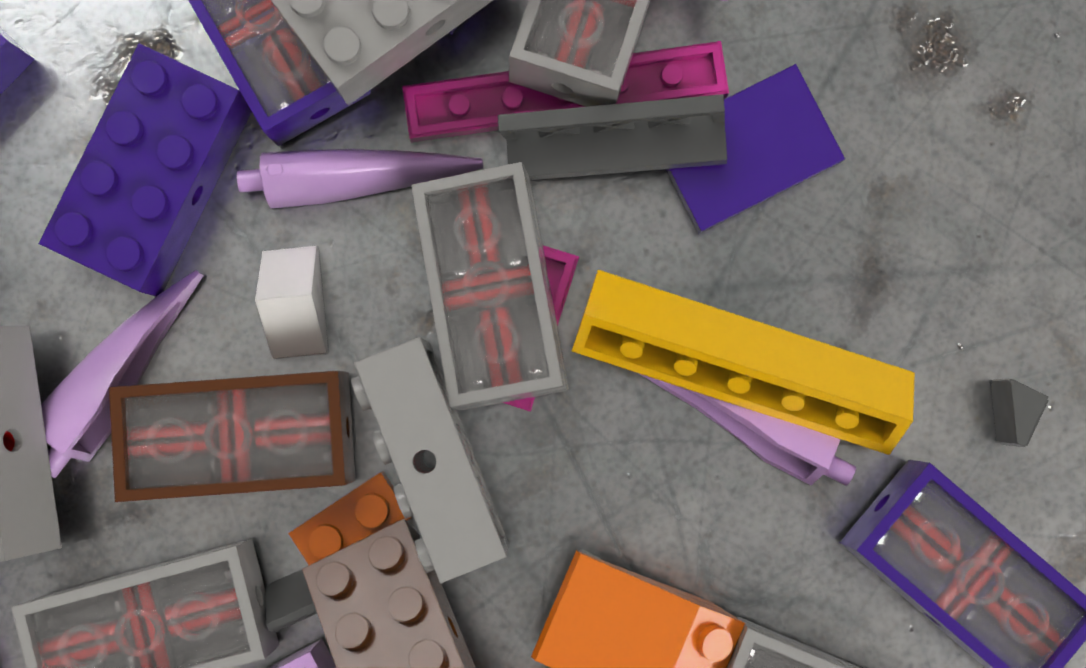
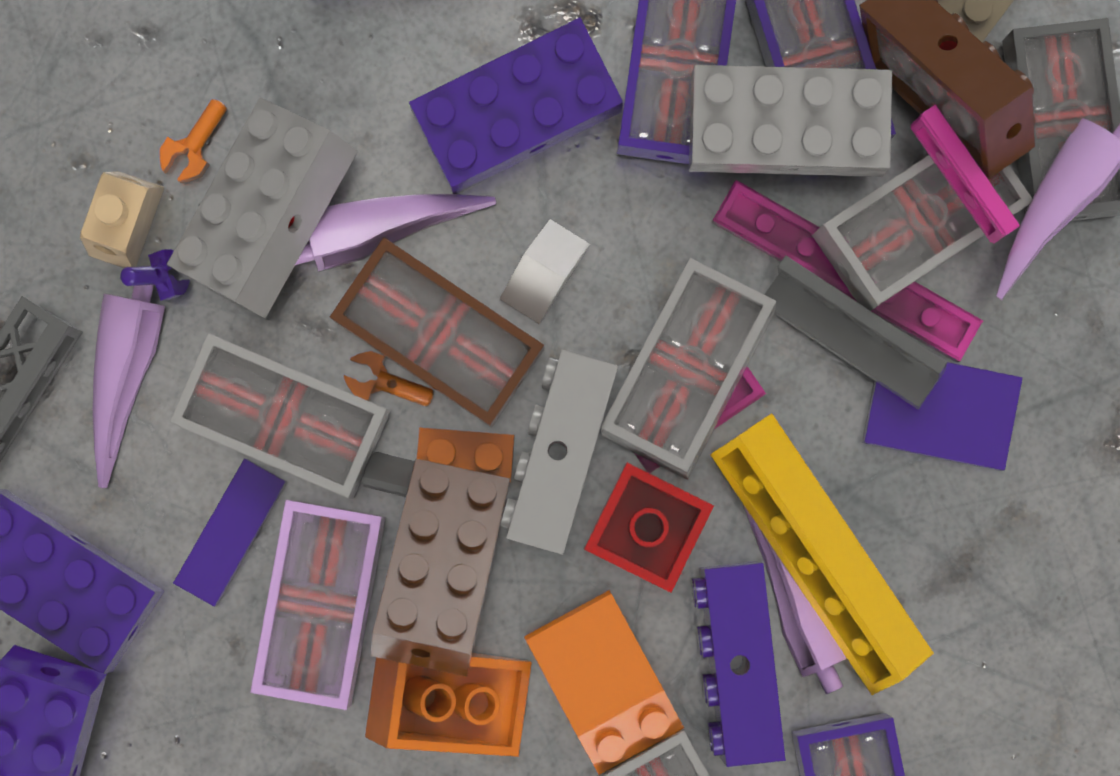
camera: 40 degrees right, 0 degrees up
lavender piece [237,149,483,209] -> none
dark grey slope [991,379,1049,447] -> none
none -> orange bar [343,351,434,406]
none -> red brick [583,462,714,593]
none -> dark purple brick [691,561,786,767]

